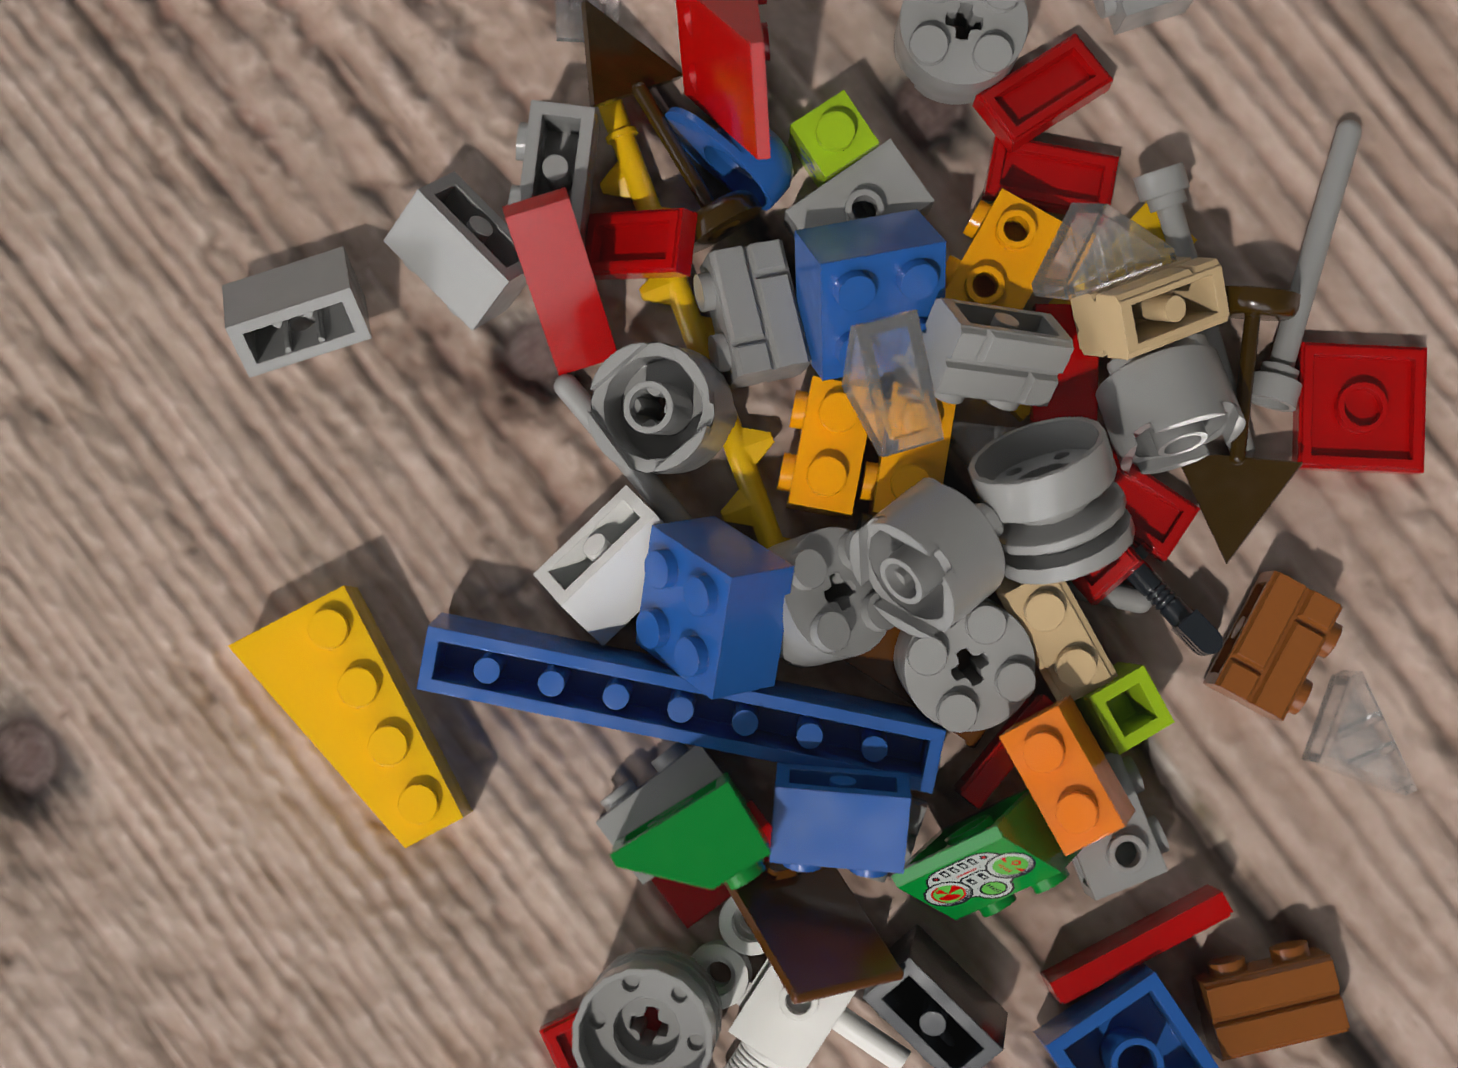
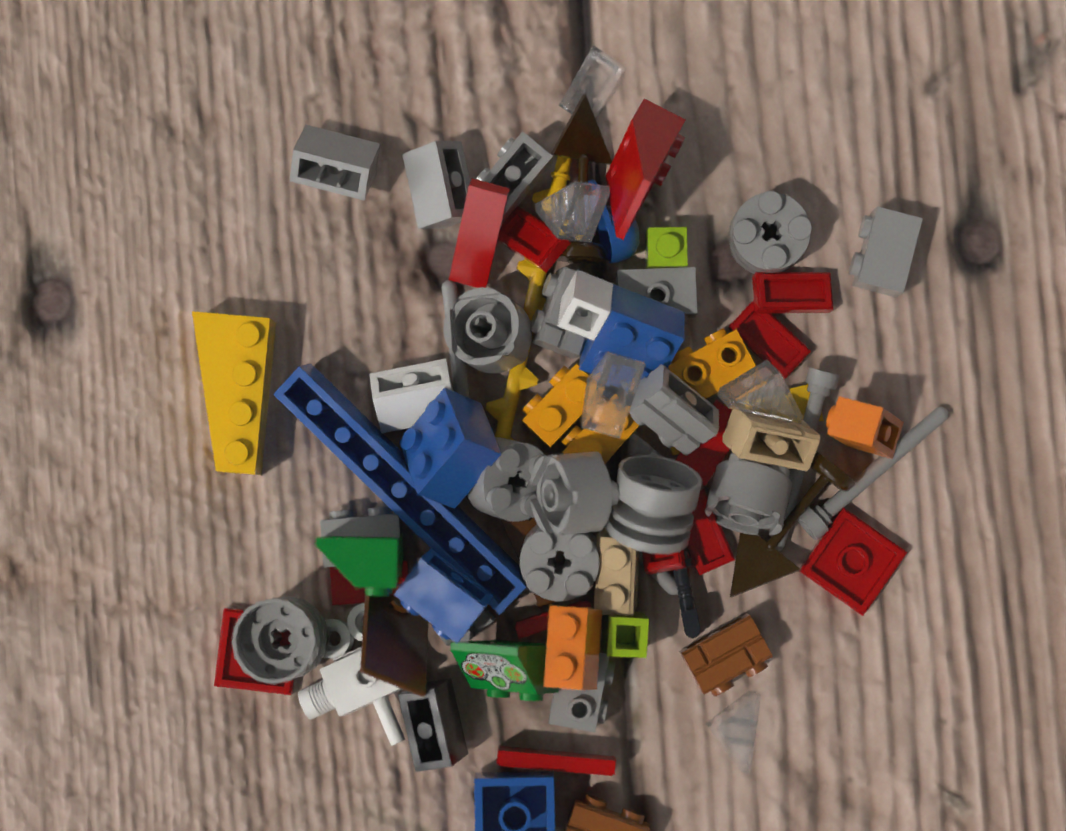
camera: 35 degrees right, 0 degrees up
none -> clear slope [535,182,610,243]
none -> white brick [558,270,613,340]
none -> orange brick [826,396,904,459]

